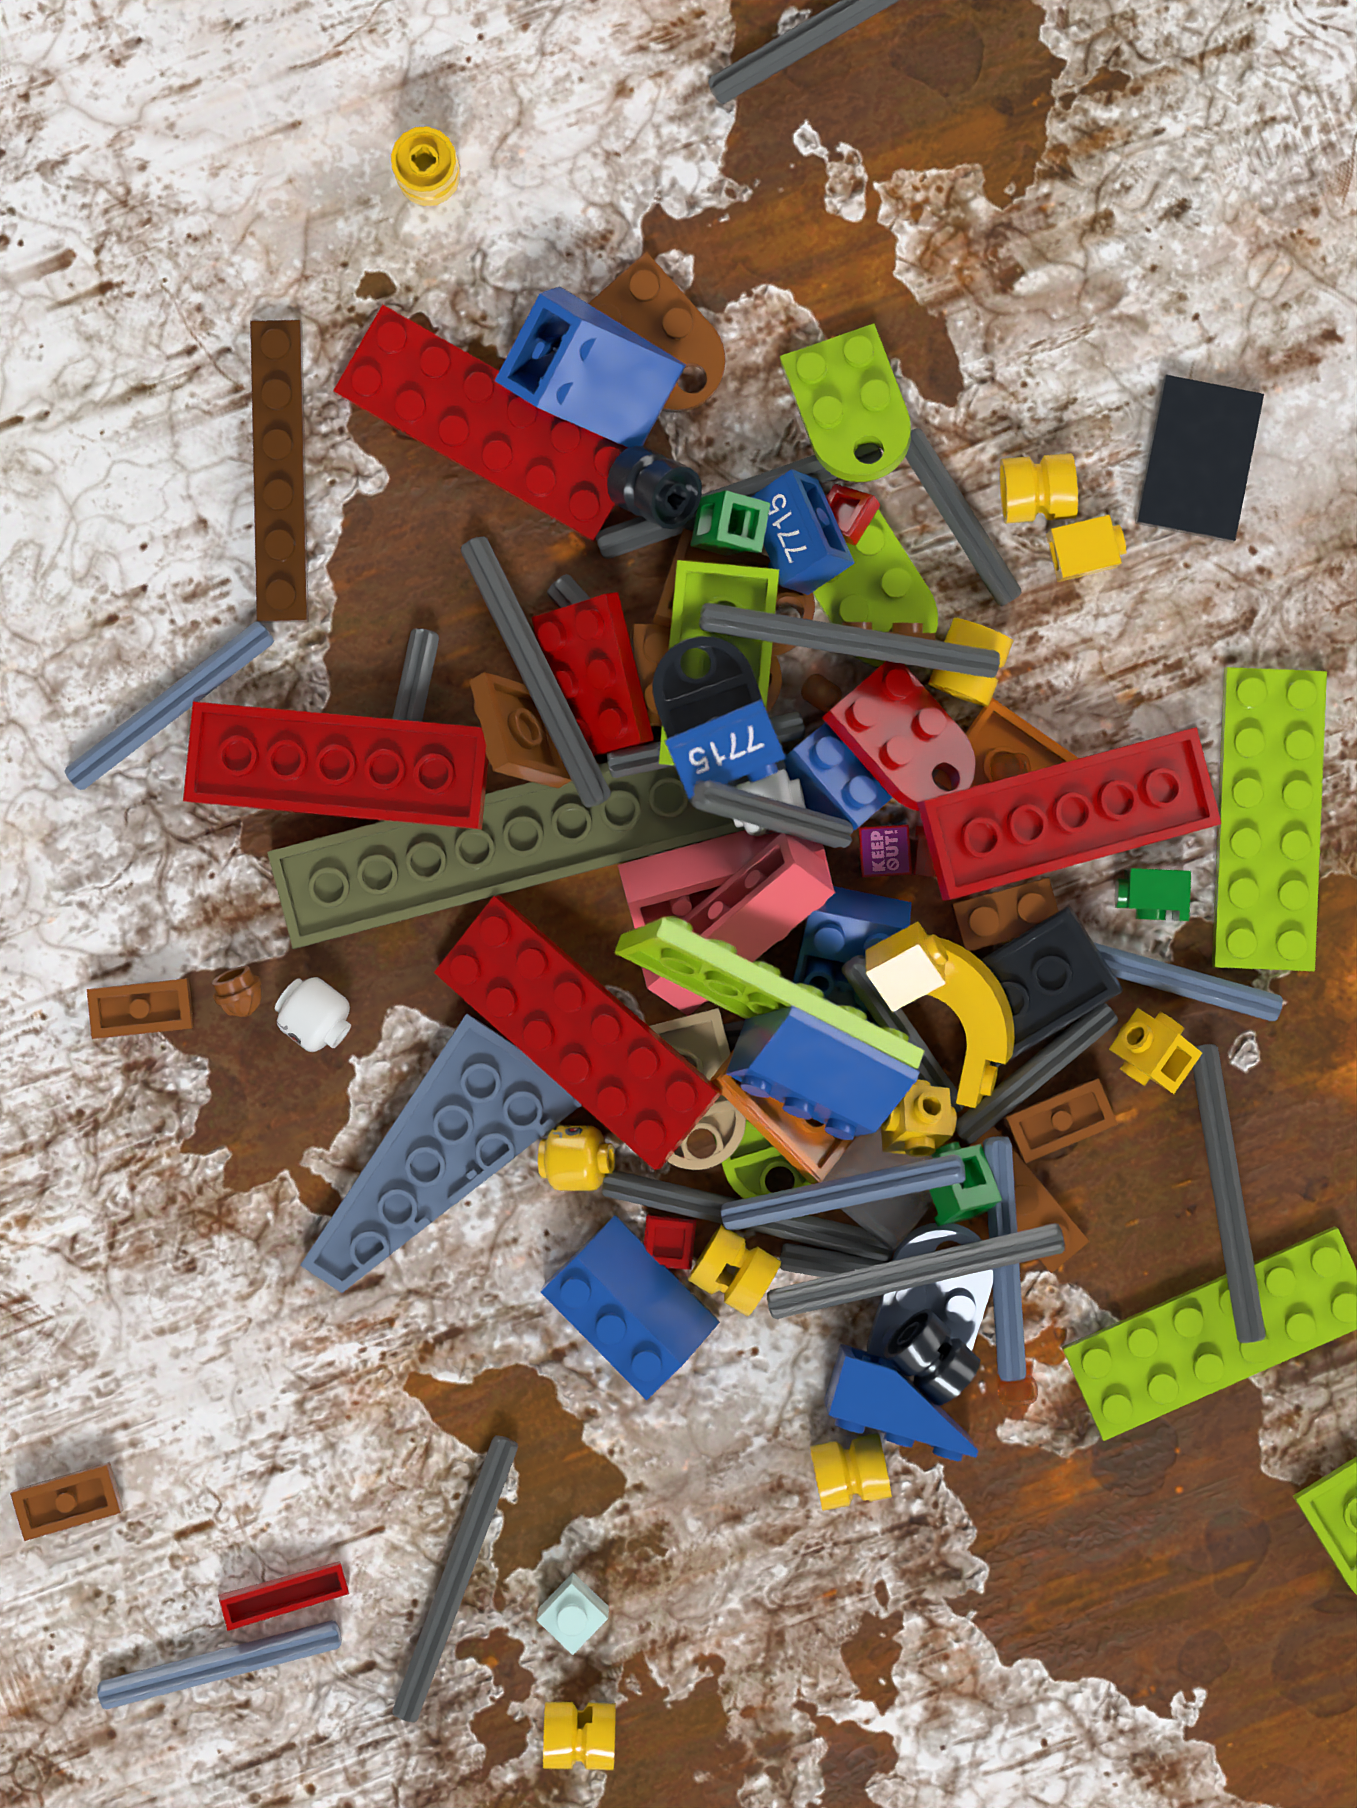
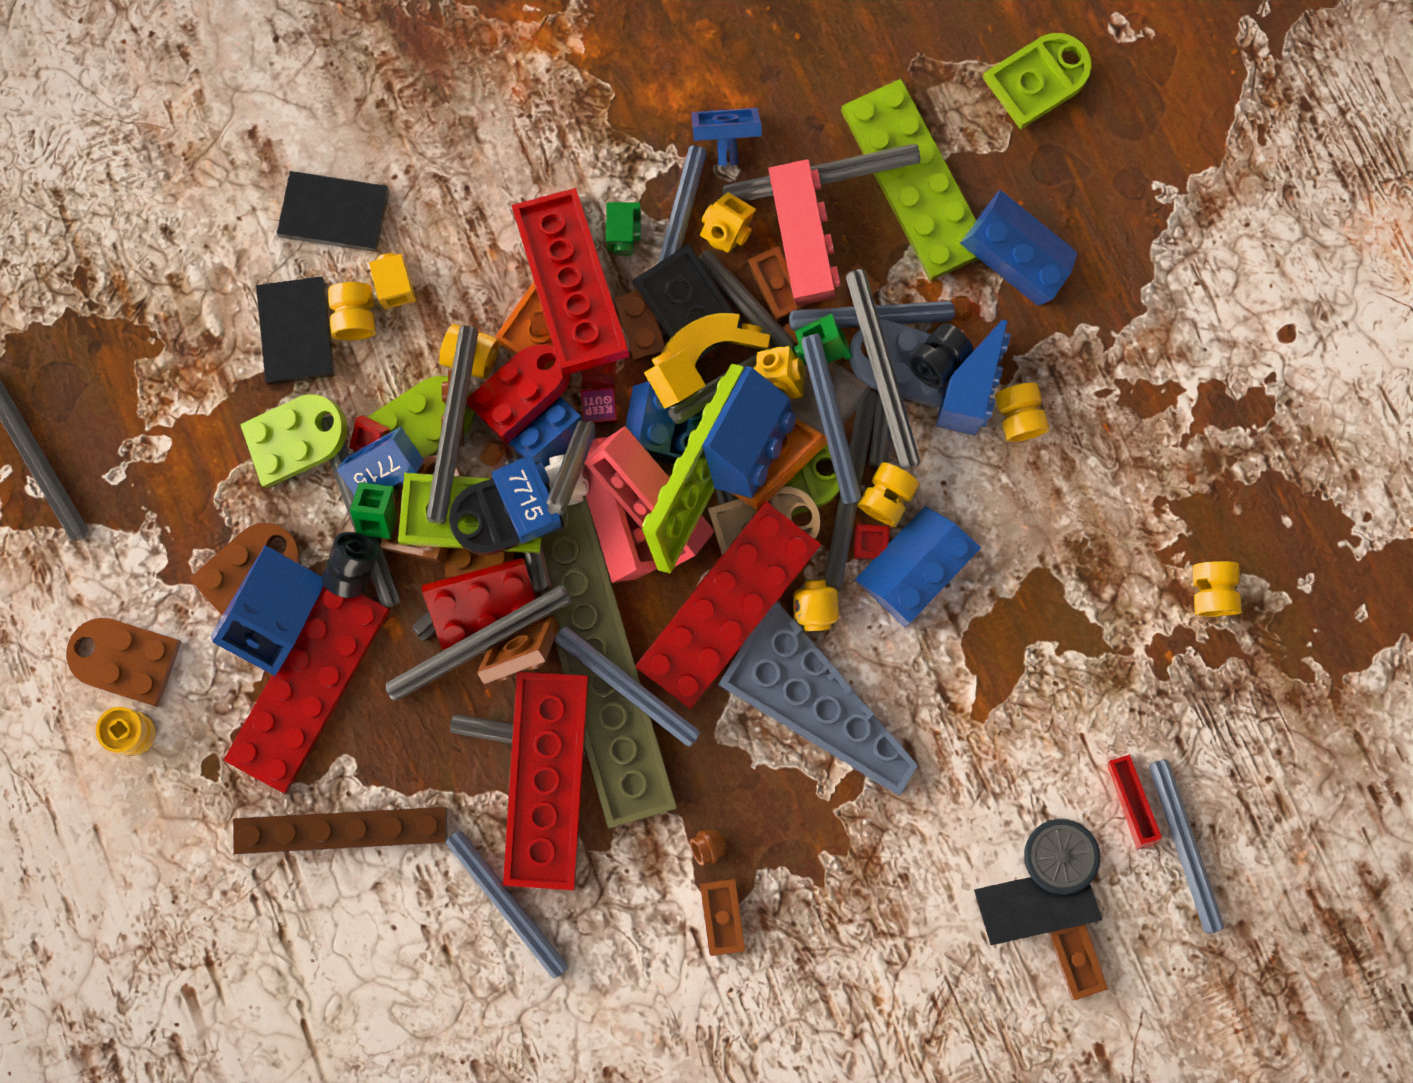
camera: 90 degrees left, 10 degrees down
white head [274,977,351,1052] -> none
dark grey axle [392,1436,518,1723] -> none
light aqua brick [536,1572,609,1655] -> none
dark grey axle [905,428,1022,606] -> none
lime plate [1212,667,1327,971] -> none
none -> dark orange plate [66,618,182,707]
none -> black tile [256,276,335,385]
none -> sand blue axle [554,627,700,746]
none -> blue tile [692,108,762,166]
none -> coral brick [768,159,841,307]
none -> blue slope [960,190,1078,306]
none -> black sticker [974,877,1102,946]
none -> dark grey wheel [1024,819,1100,895]

